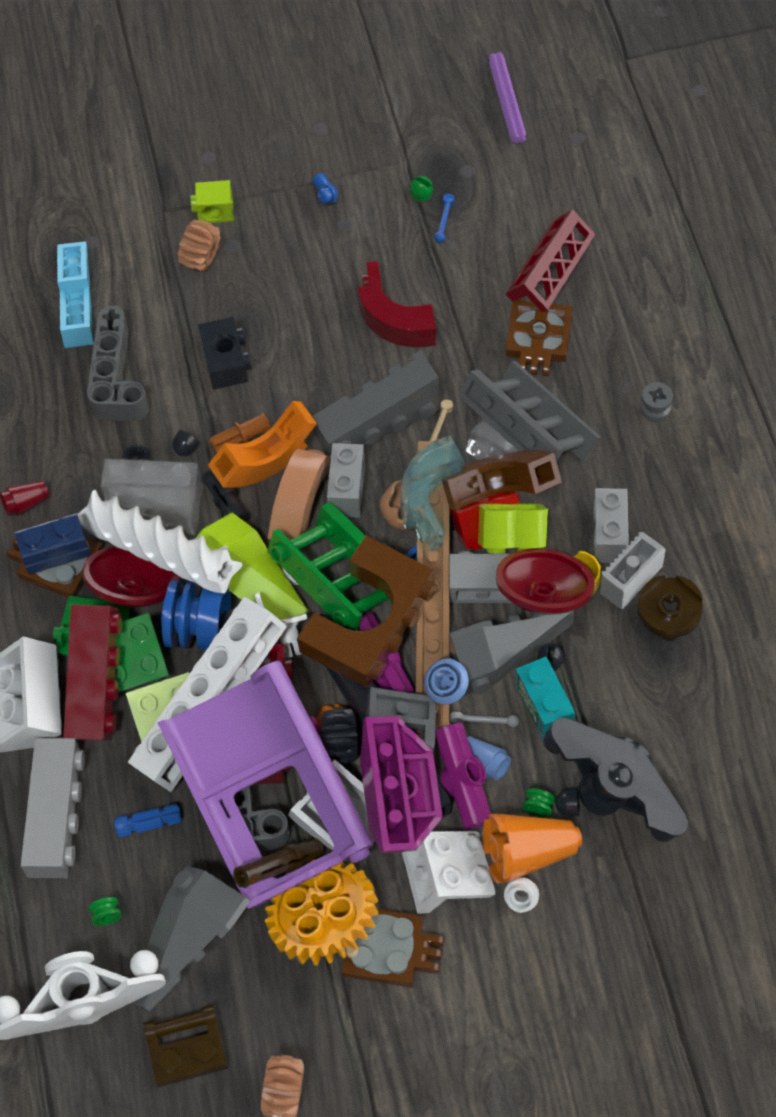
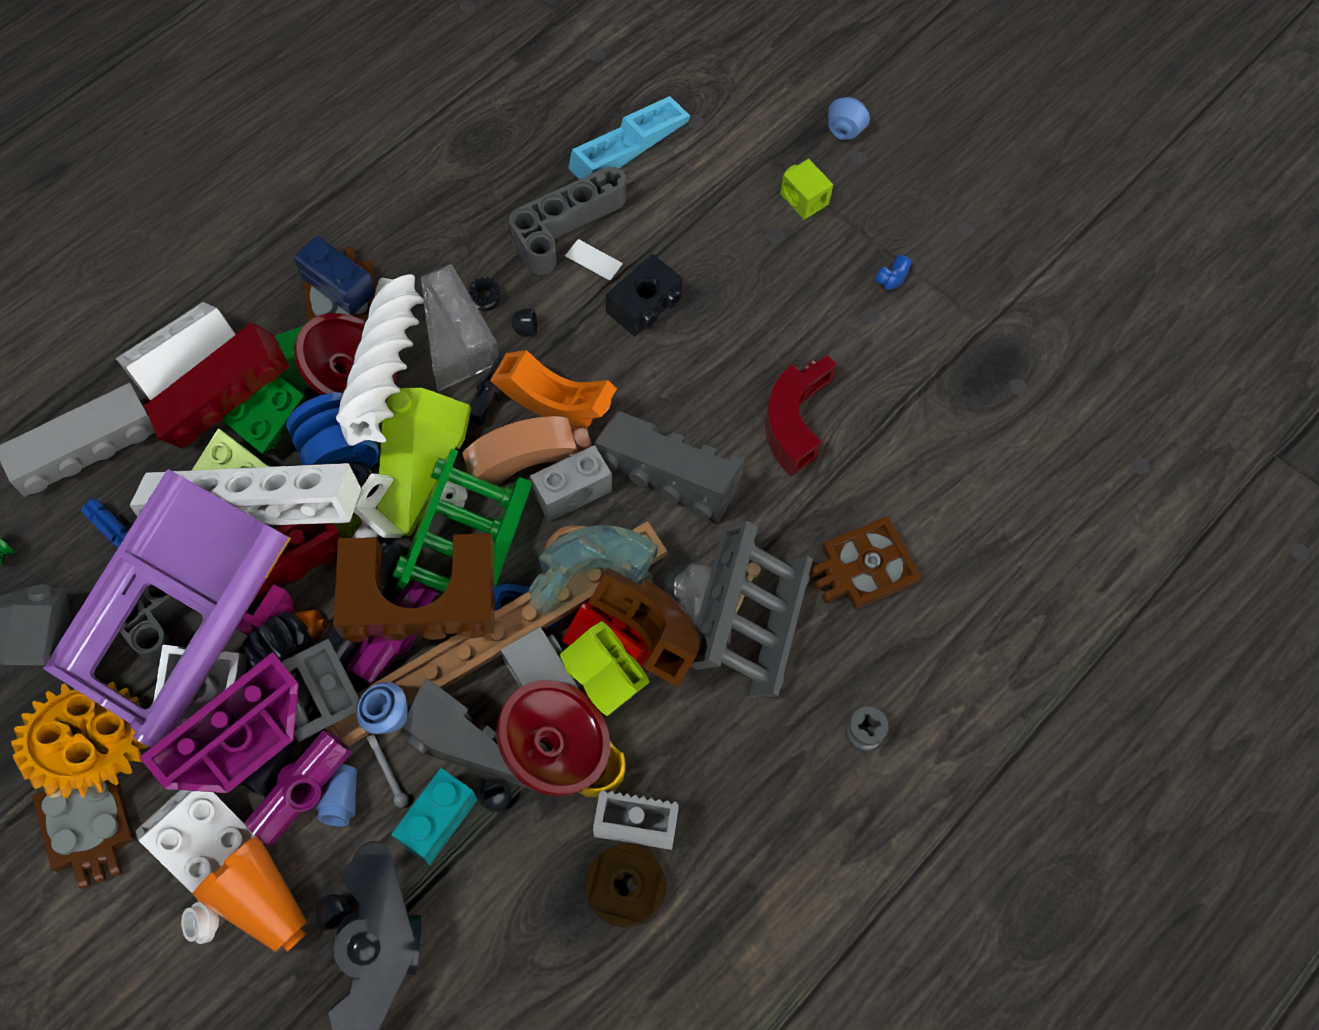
camera: 50 degrees right, 5 degrees up
dark red cone [0,480,49,516] -> none
nougat gear [177,220,221,271] -> none
dark orange axle [210,412,271,453] -> none
dark brown pin [233,837,324,889] -> none
green hinge [410,176,433,202] -> none
tan hinge [430,399,453,441] -> none
blue hinge [434,194,454,243] -> none
medium lavender axle [489,52,526,144] -> none
dark red fence [505,209,595,312] -> none
green bush [522,788,555,818] -> none
light grey brick [593,488,629,563] -> none
none -> white sticker [565,239,623,280]
none -> medium blue cone [828,97,870,140]

